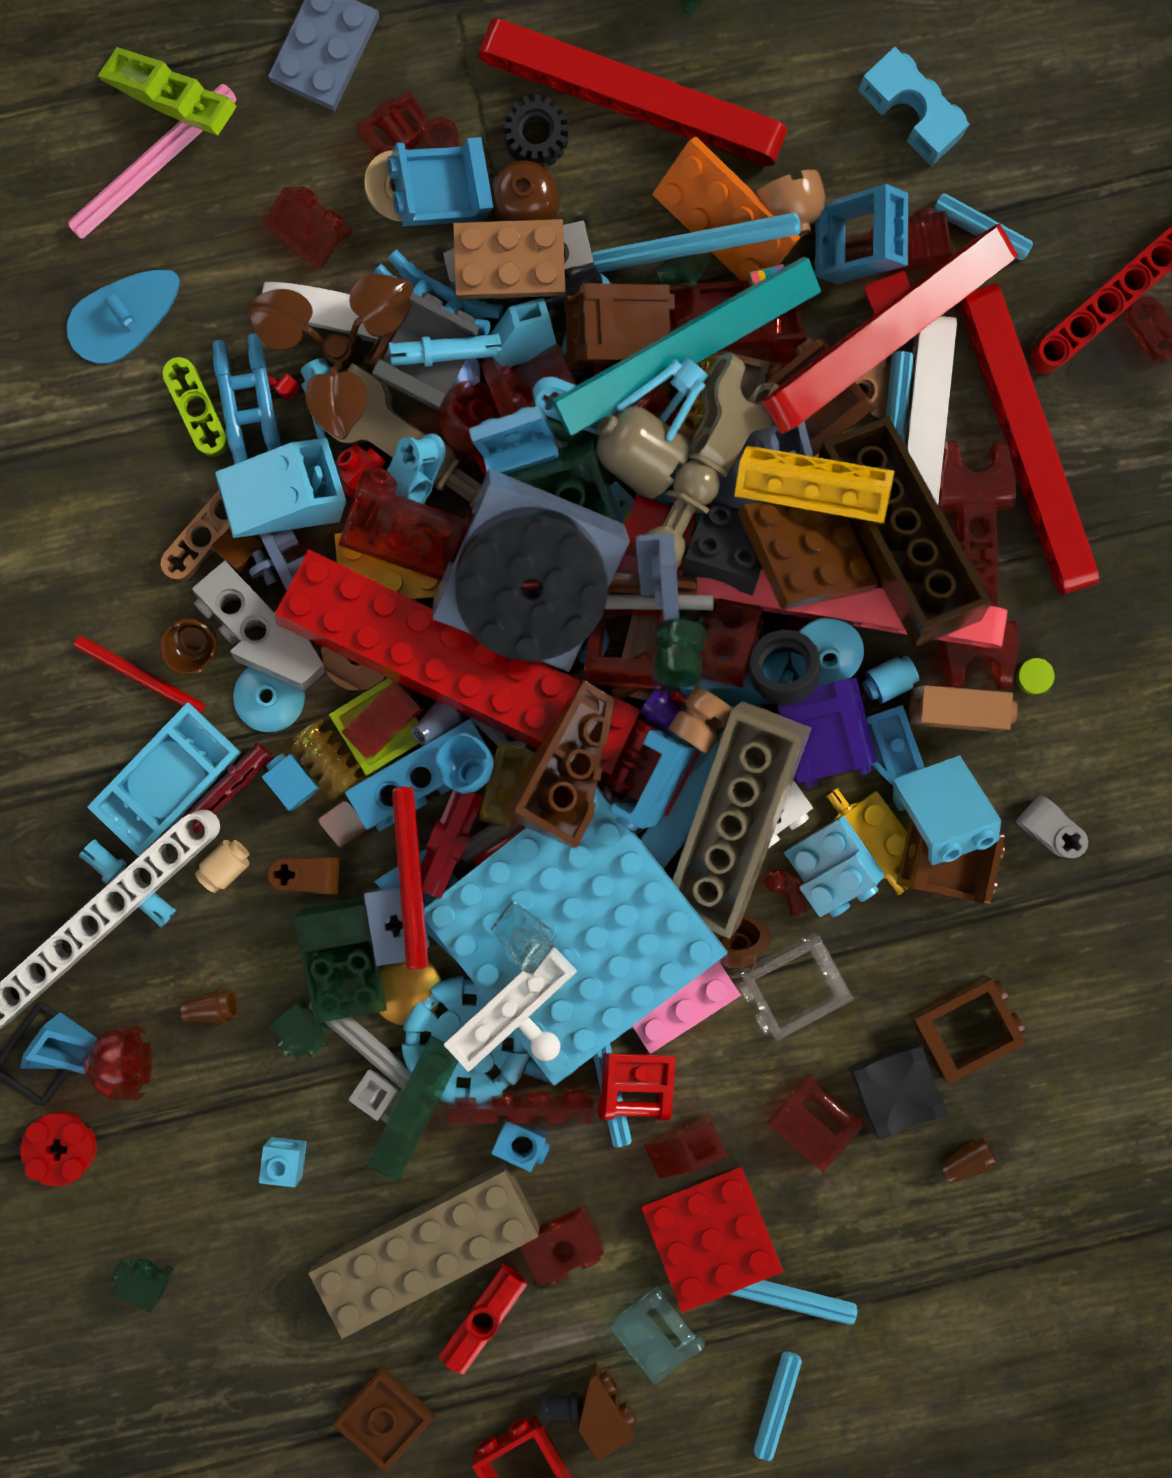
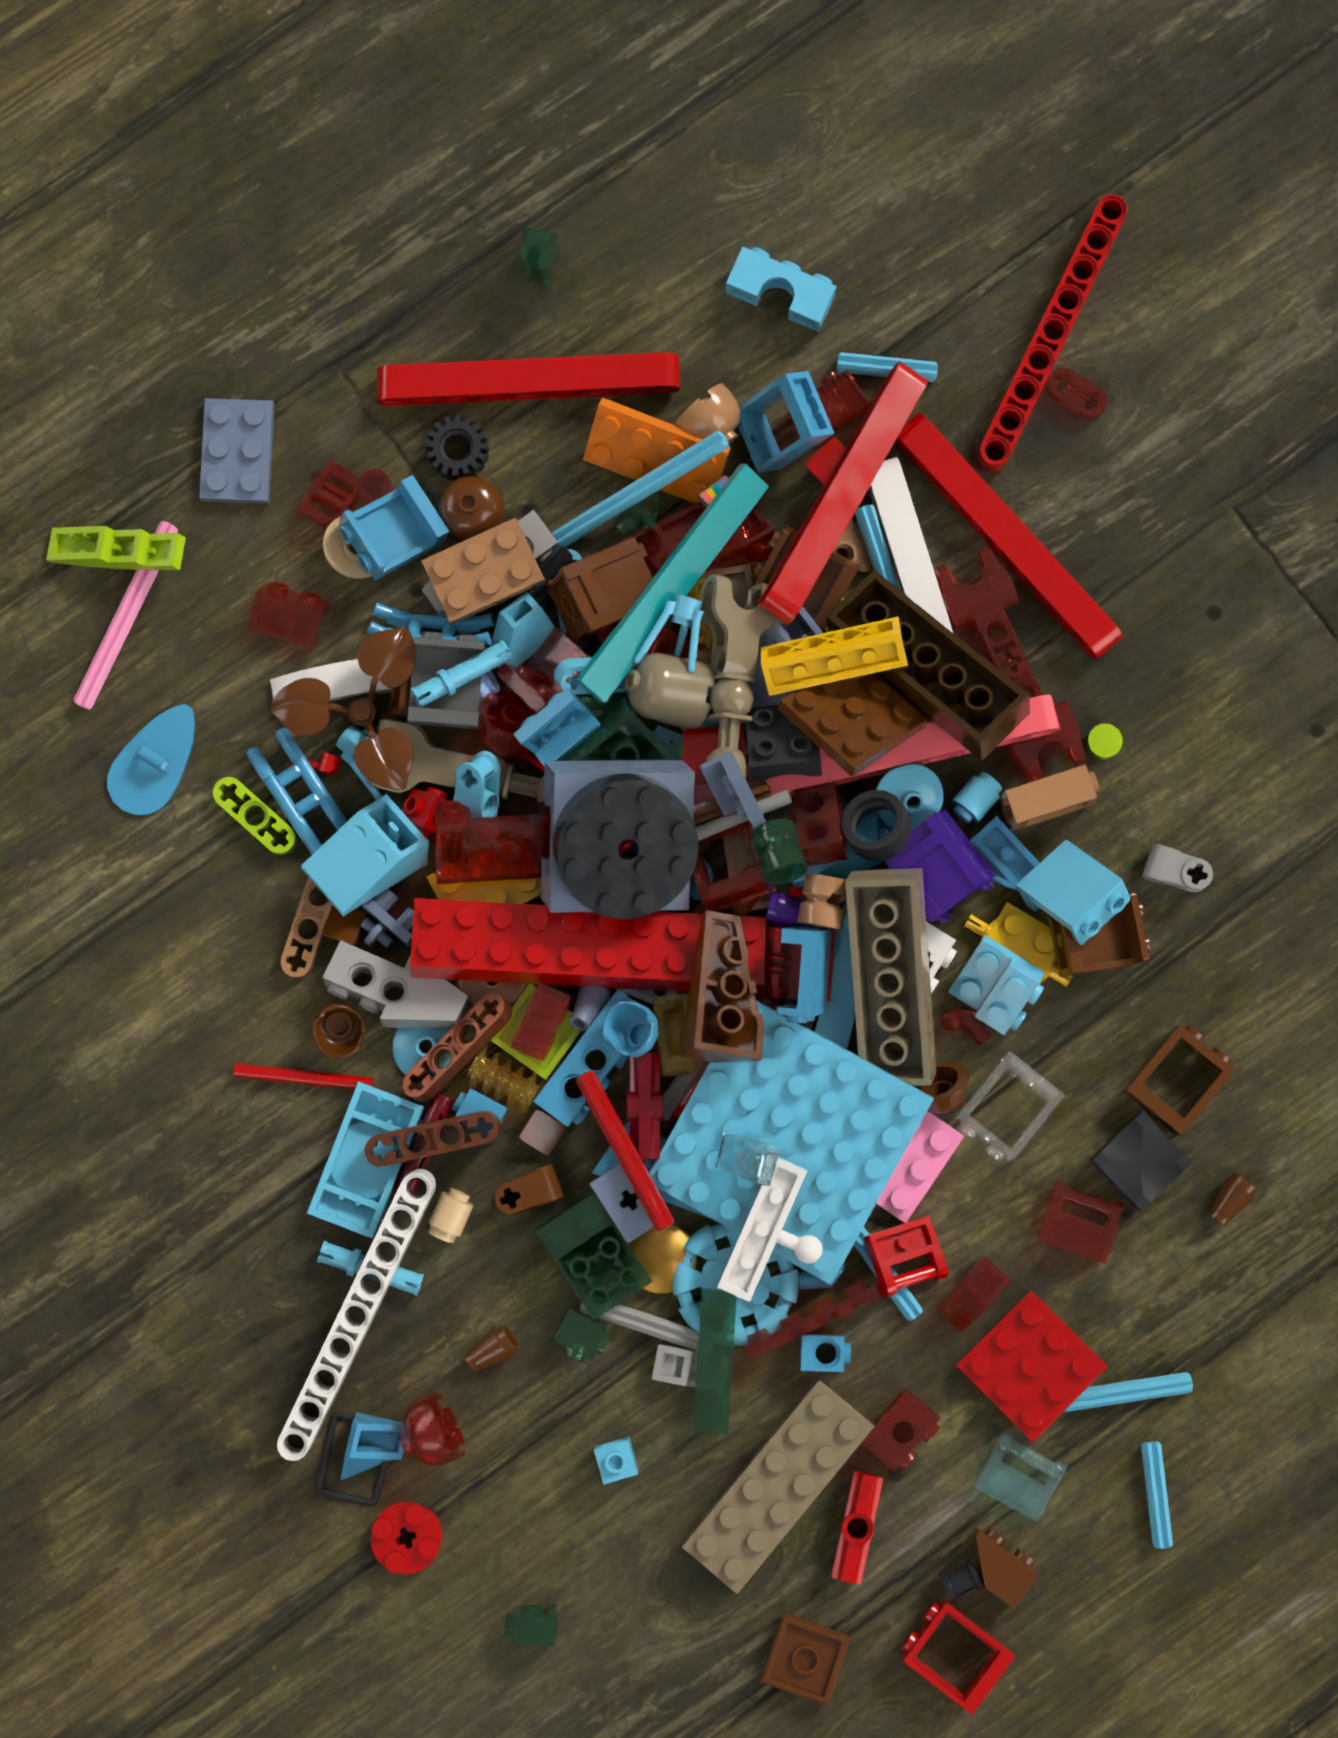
camera: 15 degrees left, 5 degrees down
none -> copper beam [365,1110,501,1167]
none -> copper beam [403,993,512,1103]

